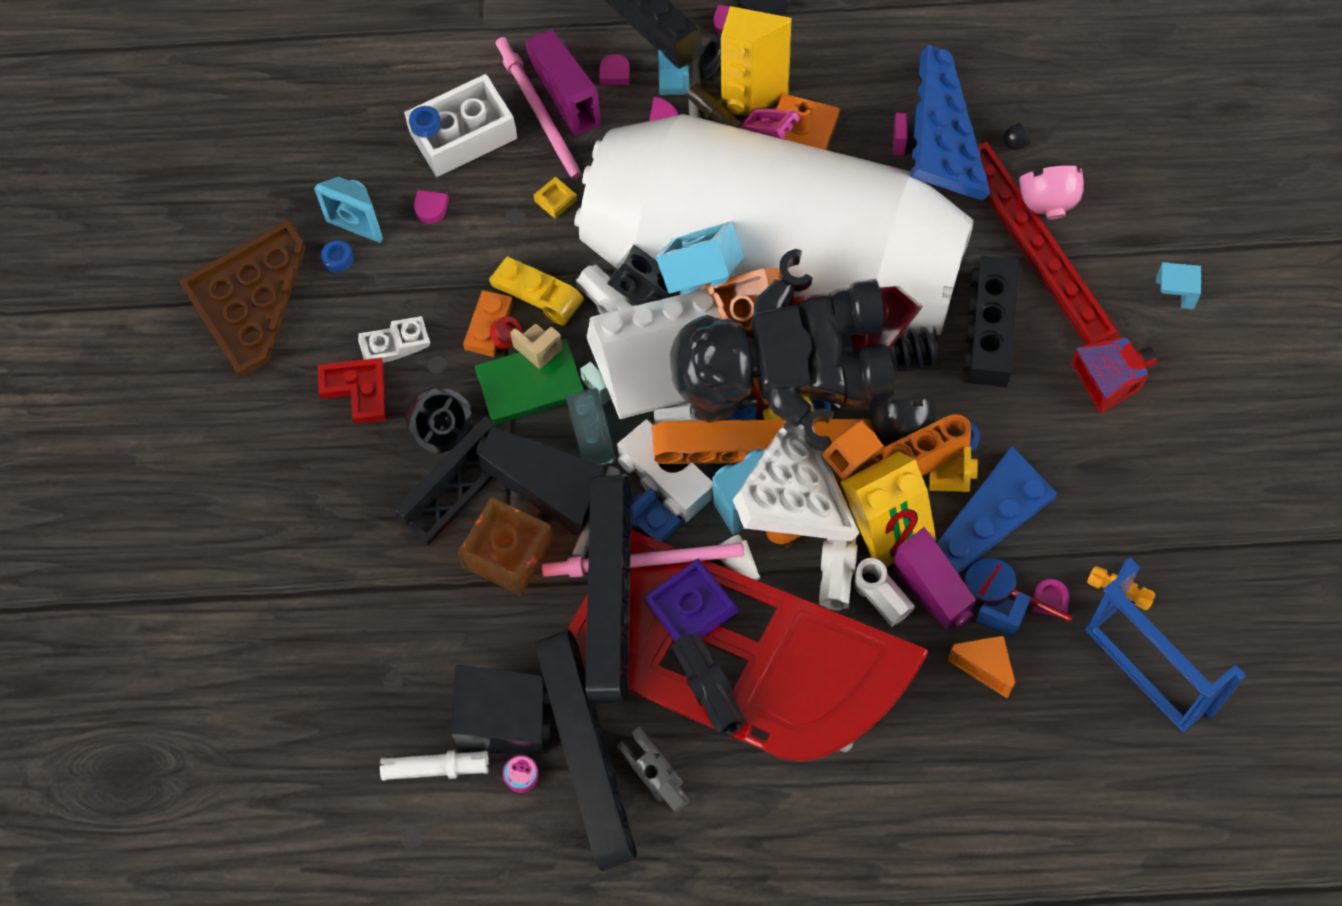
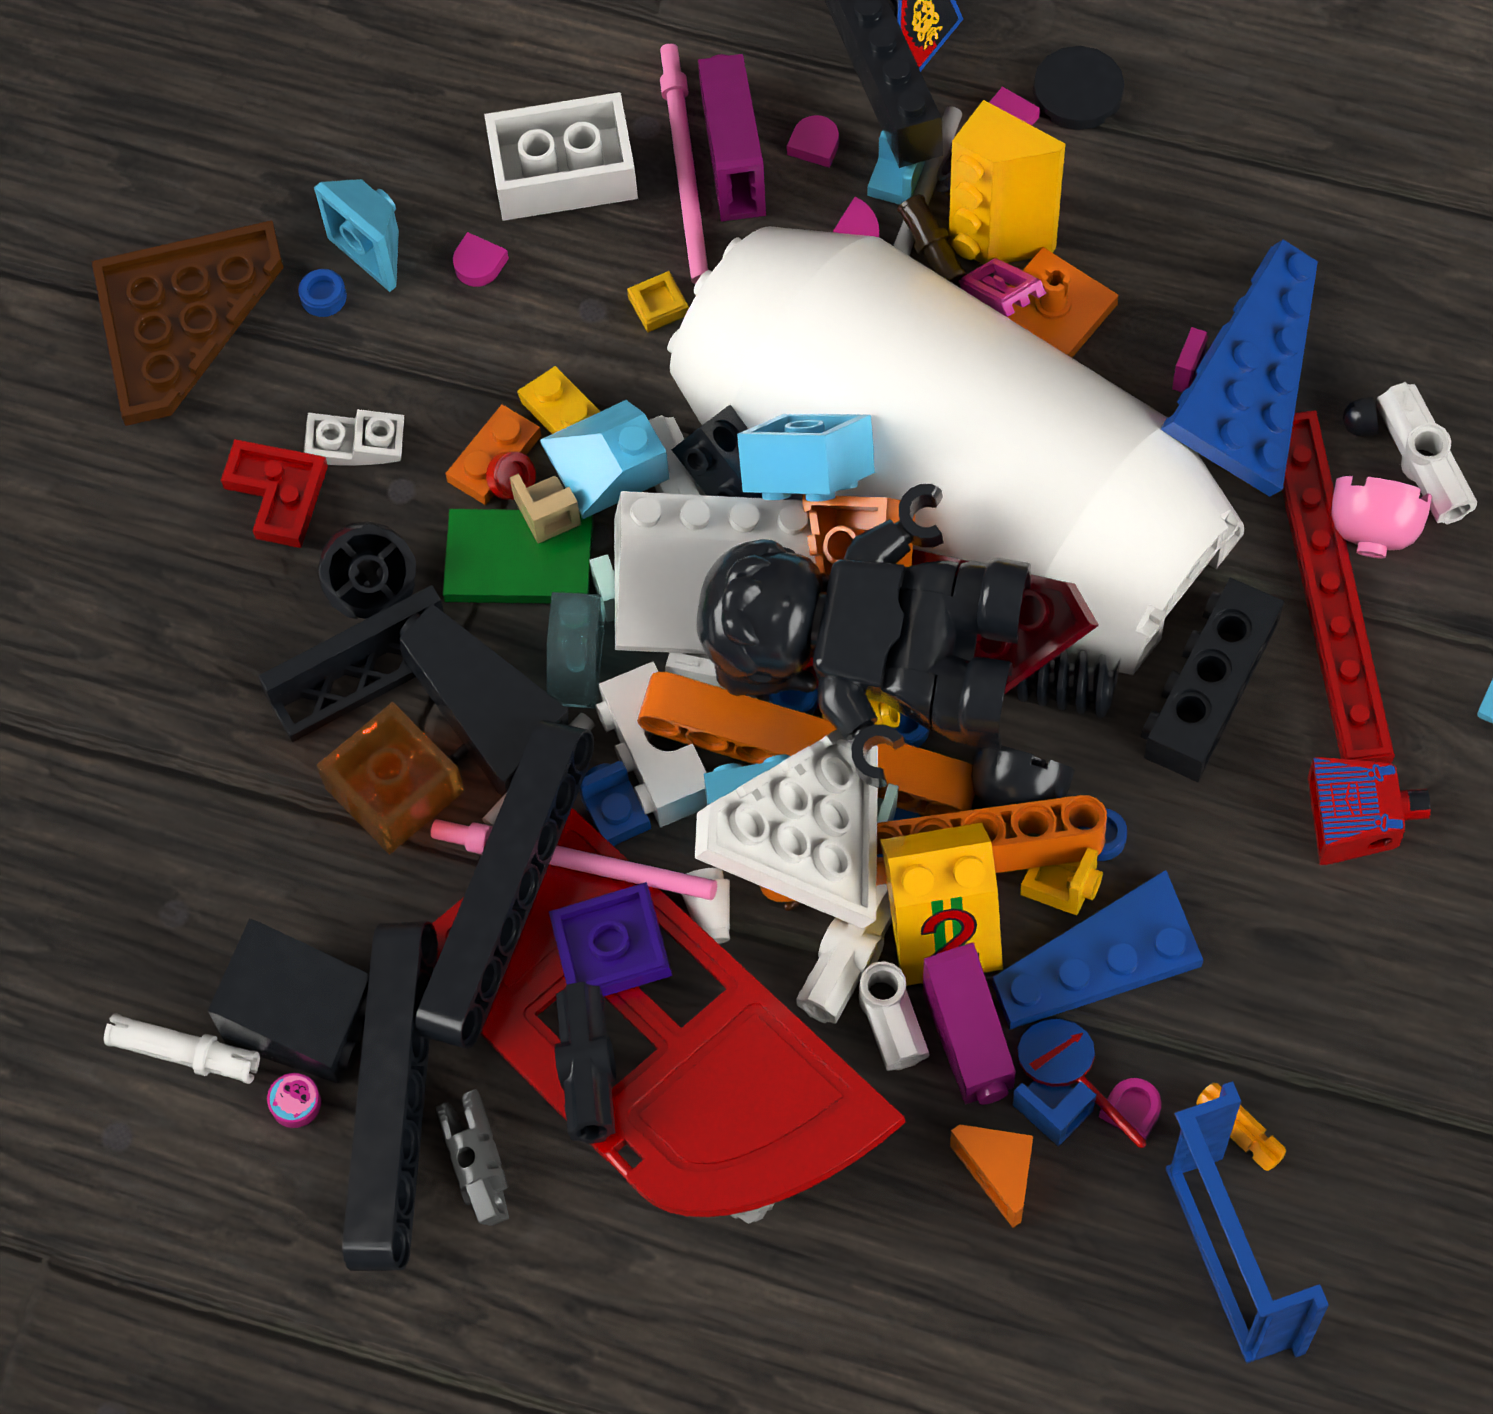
camera: 20 degrees right, 0 degrees up
blue tile [409,106,441,138] -> none
orange brick [822,420,884,480] -> none
none -> medium azure slope [540,400,669,519]
none -> white piece [1376,382,1477,525]

